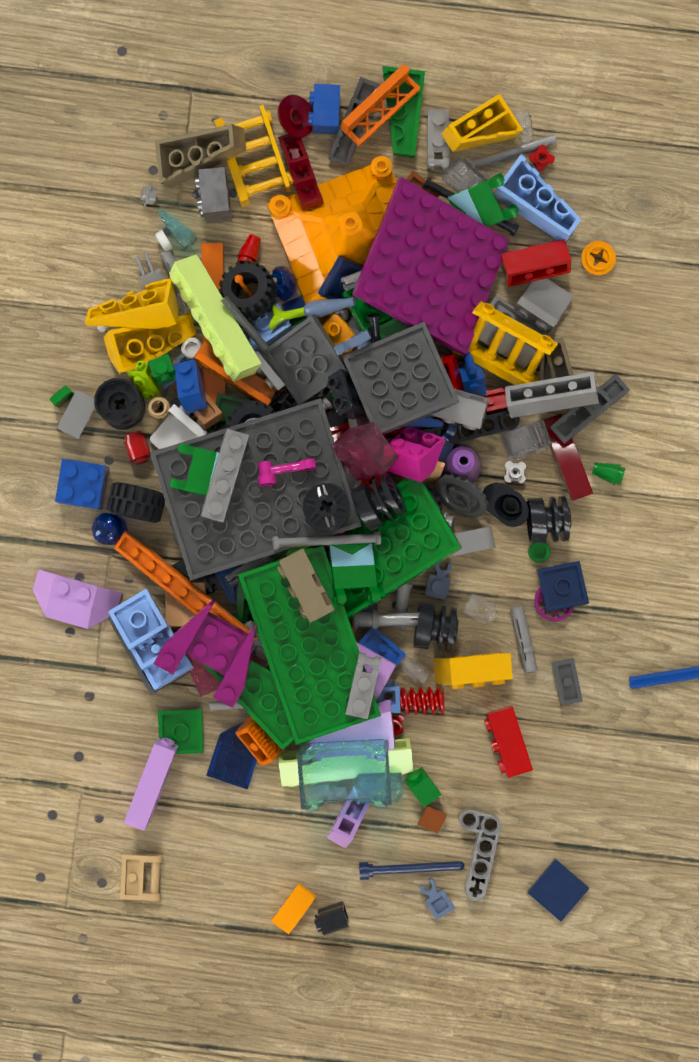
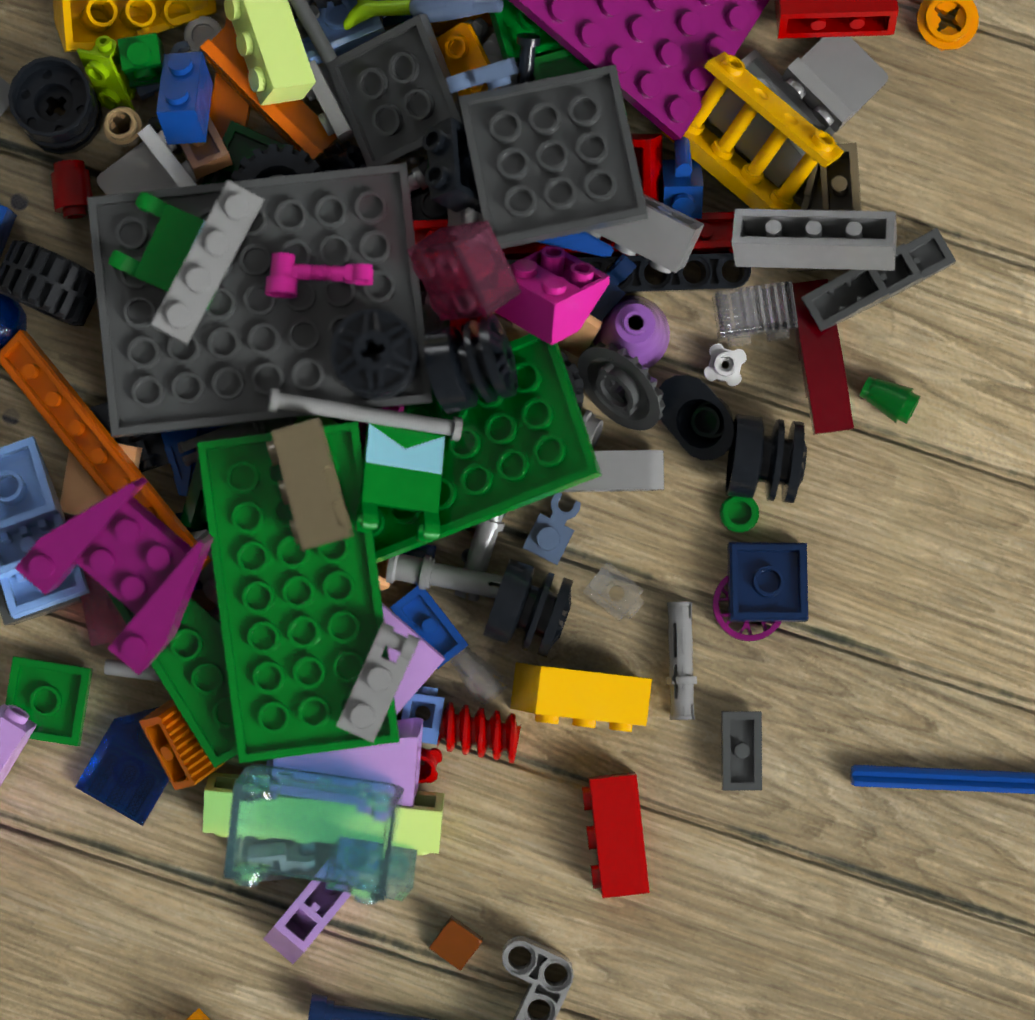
camera: 10 degrees right, 0 degrees up
green brick [404,767,442,808] -> none

